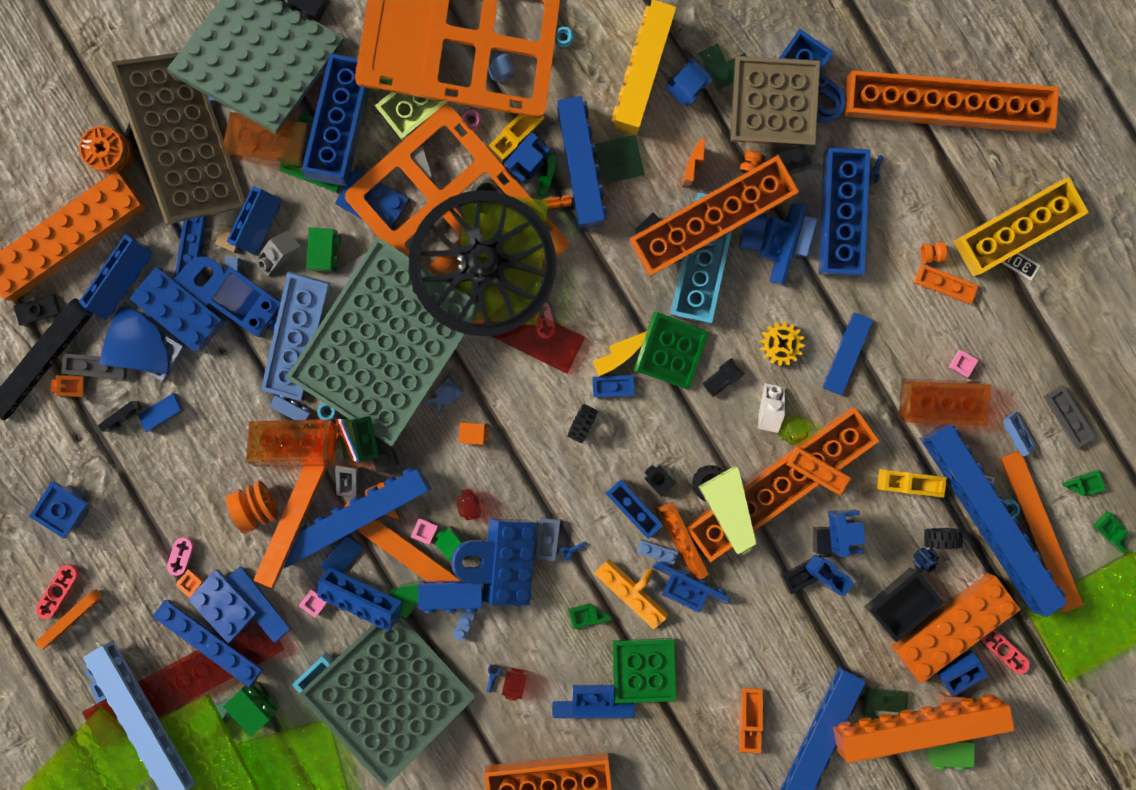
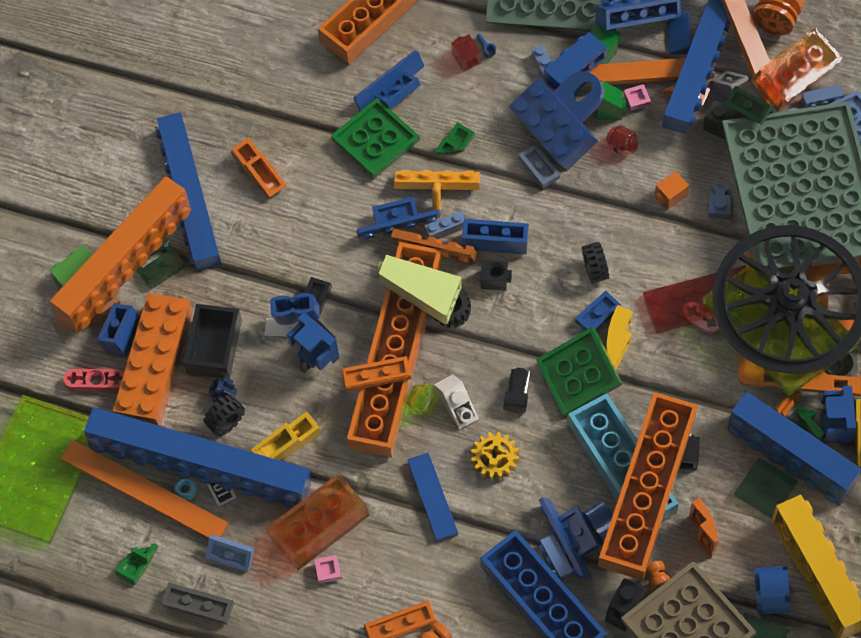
camera: 145 degrees right, 25 degrees down
blue hand [556,542,586,561] -> none
green slope [1093,511,1128,554] -> none

